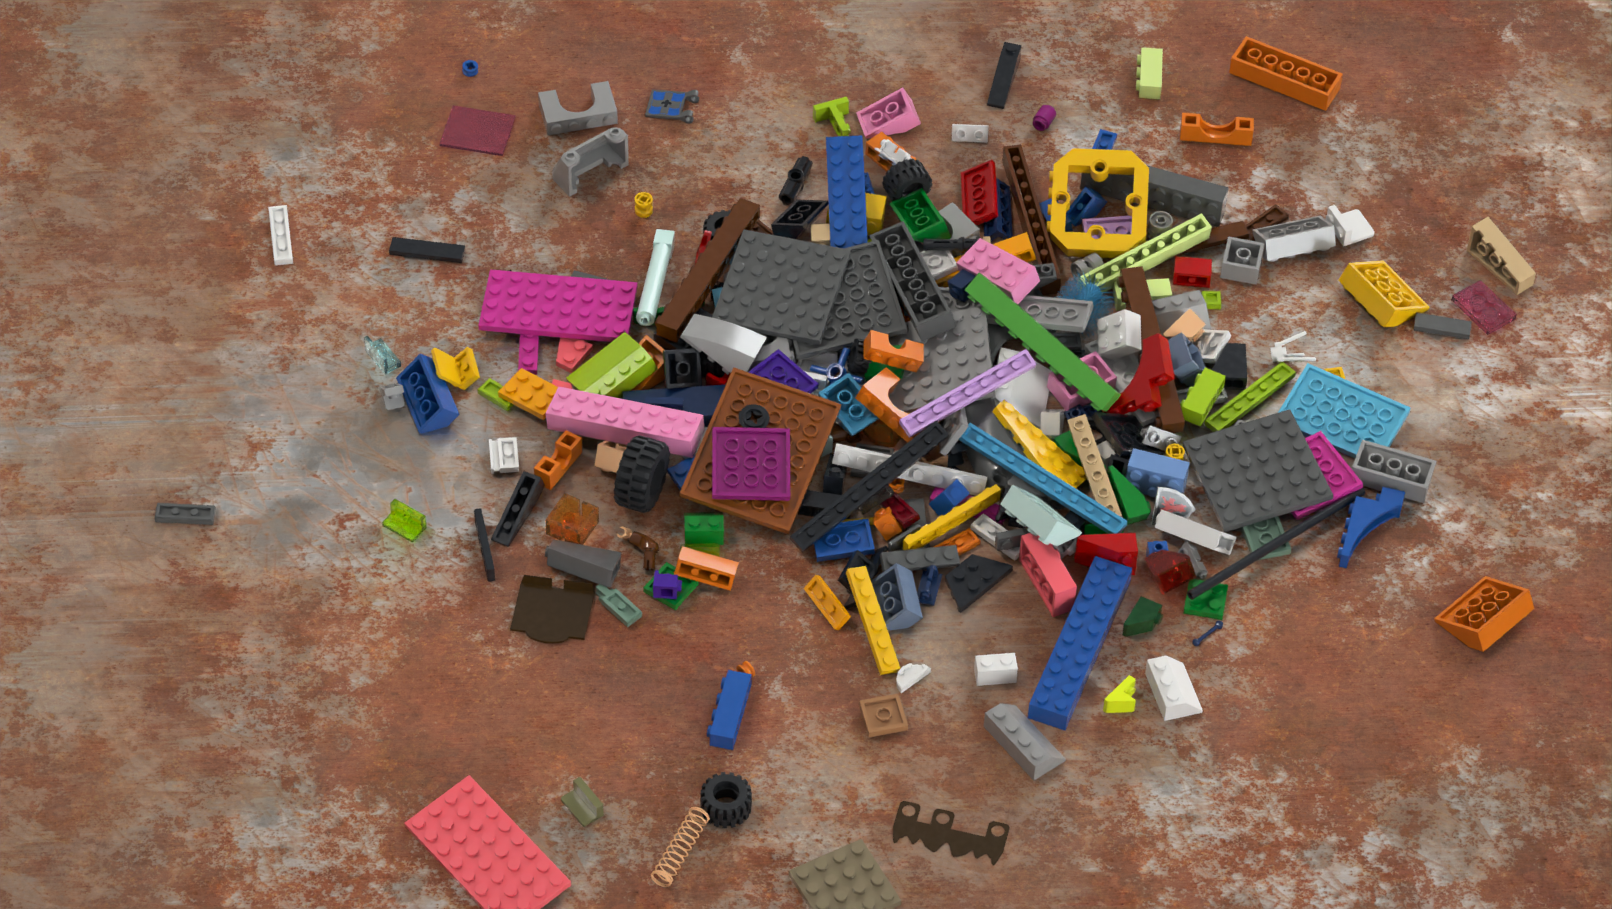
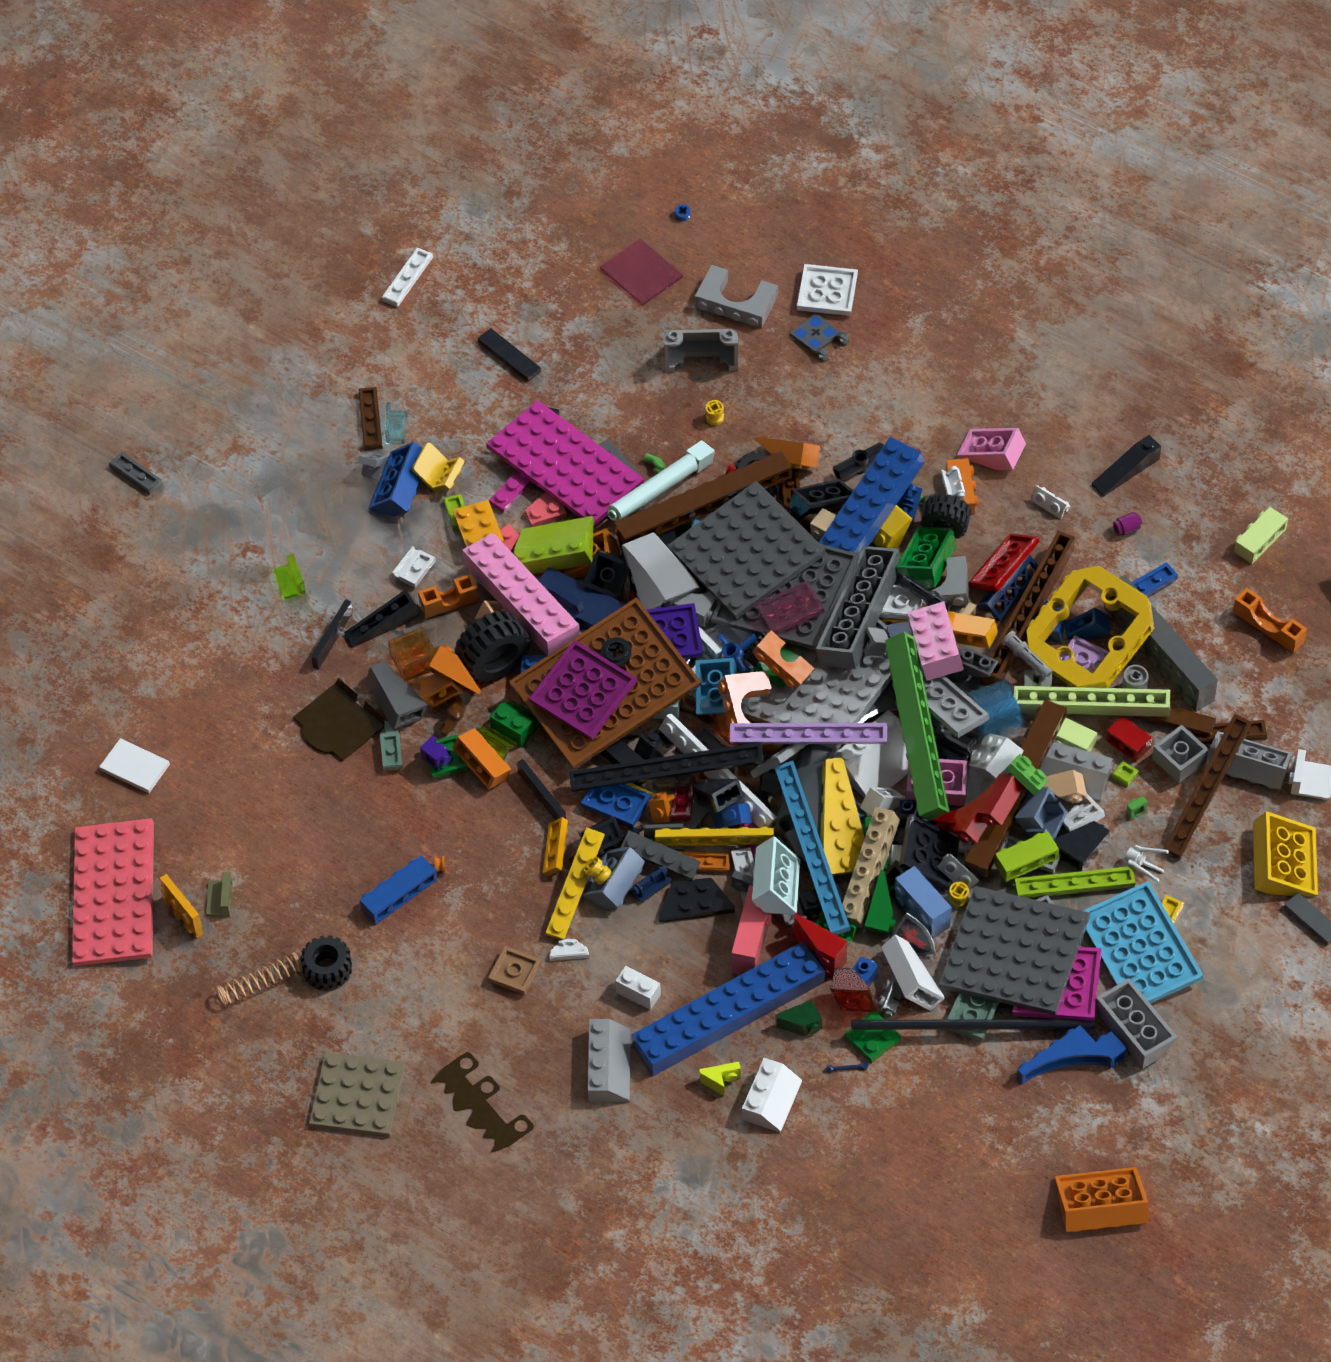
camera: 40 degrees right, 5 degrees up
lime bracket [813,97,851,137] -> none
none -> white tile [99,738,170,793]
none -> light orange plate [160,874,203,939]
none -> reddish brown tile [358,387,383,450]
none -> orange slope [420,673,464,708]
none -> orange slope [424,645,481,696]
none -> black tile [517,759,566,820]
none -> yellow wheel [583,857,611,885]
none -> bright green arm [643,453,666,473]
none -> black slope [694,779,744,812]
none -> orange slope [754,436,820,470]
none -> clear pink plate [757,580,825,635]
none -> white plate [797,264,858,316]
none -> light grey panel [863,627,889,656]
none -> light grey pin [1002,631,1053,680]
none -> bright green plate [1006,754,1048,796]
none -> bright green plate [1126,796,1148,821]
none -> reddish brown plate [1164,714,1252,858]

